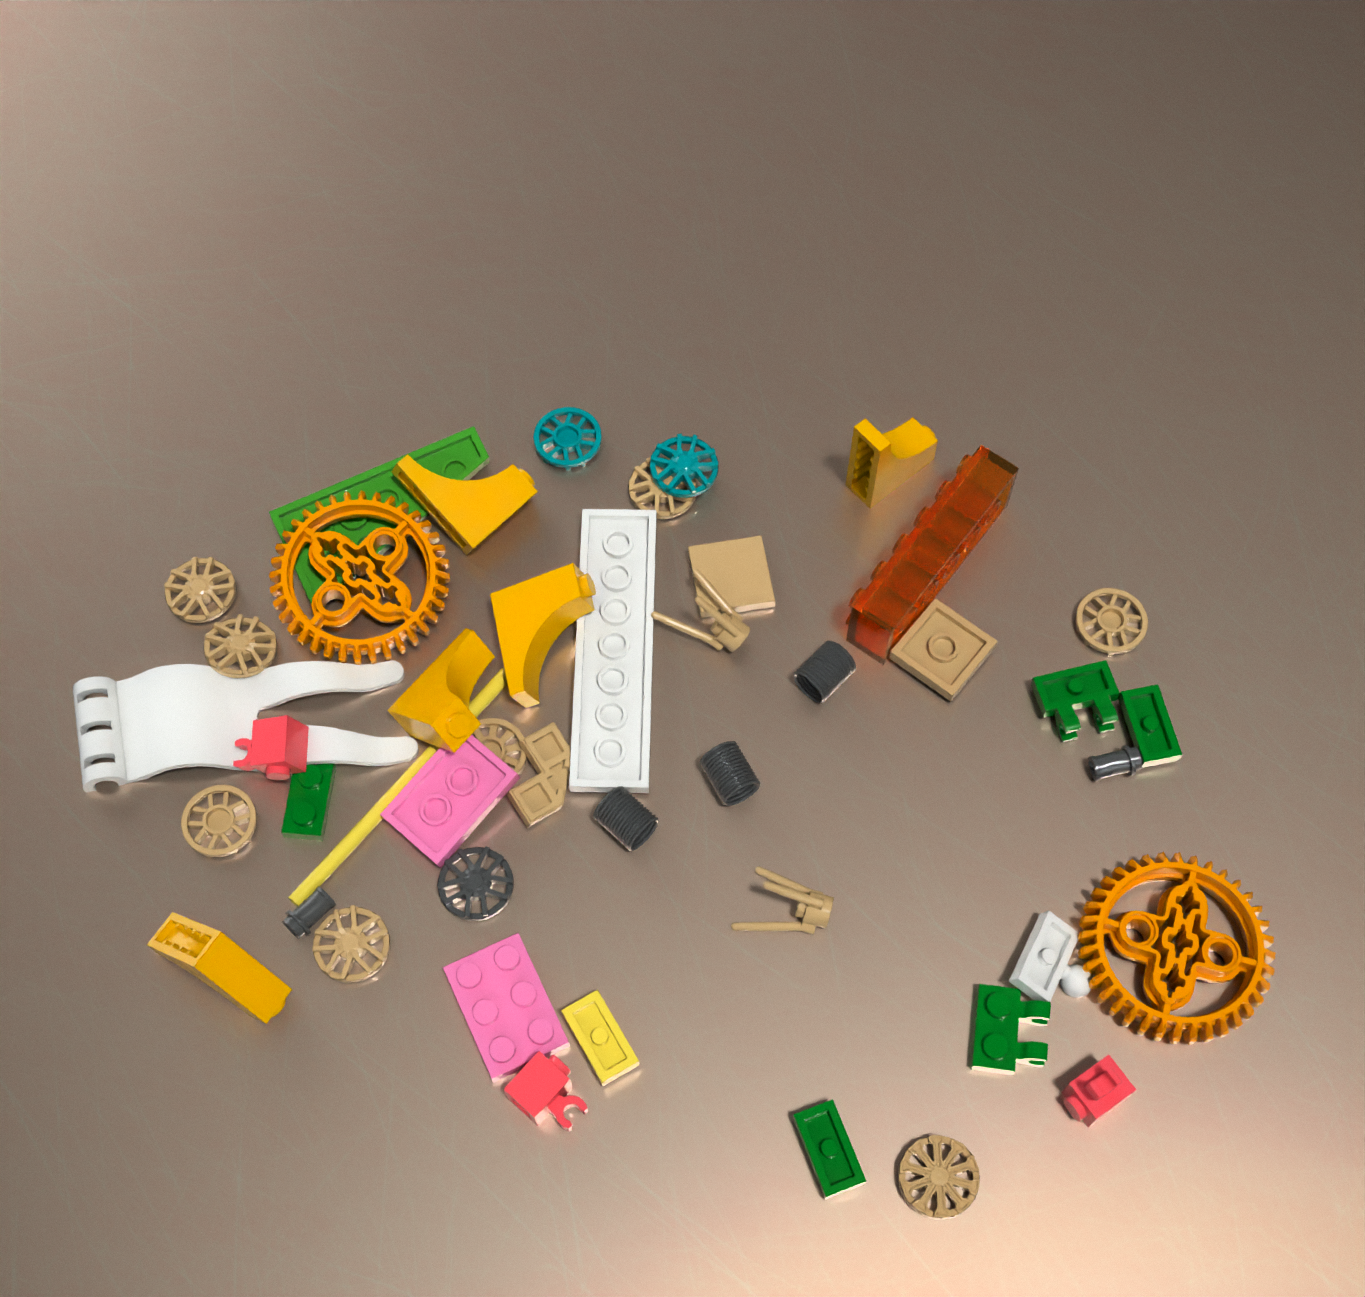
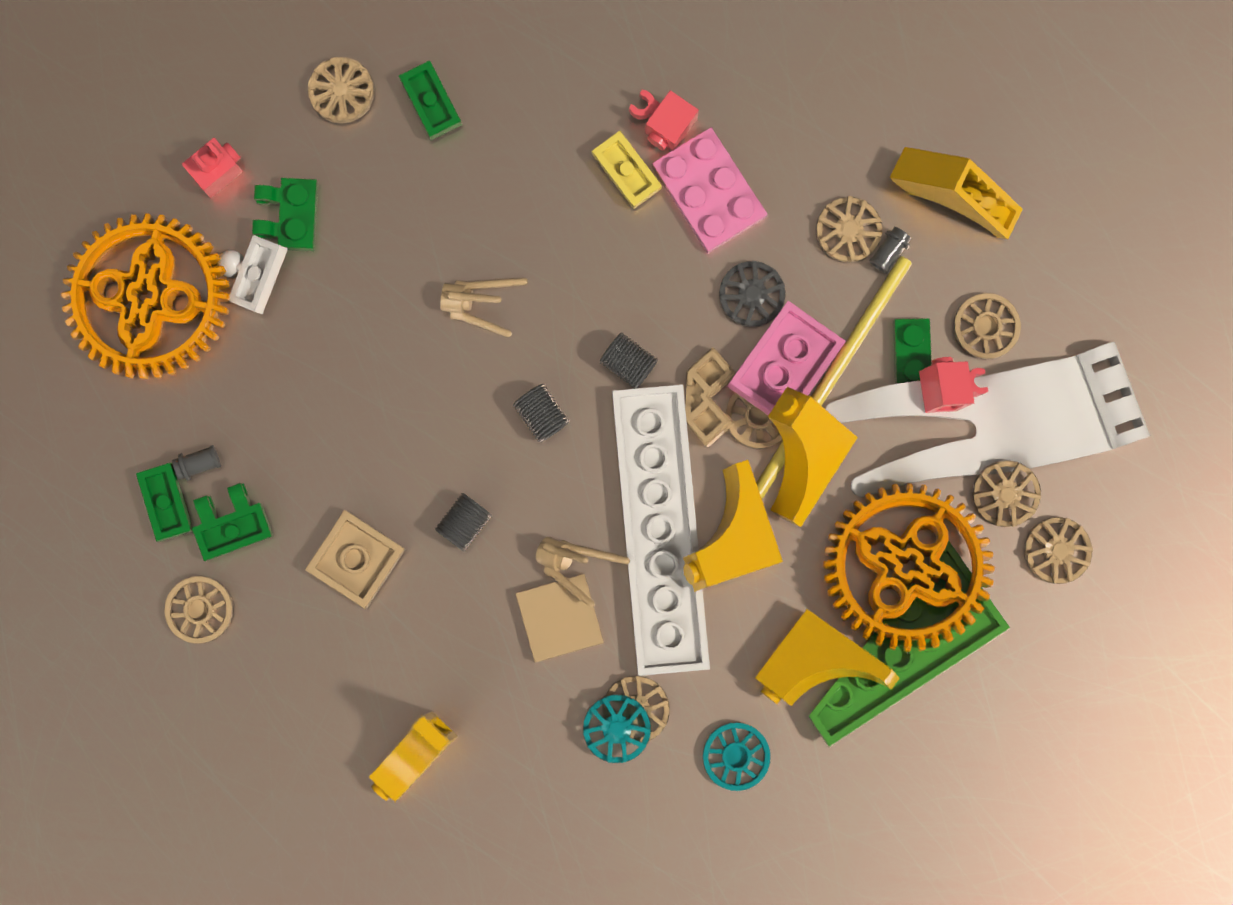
camera: 170 degrees right, 20 degrees up
clear orange brick [845,445,1019,665] -> none

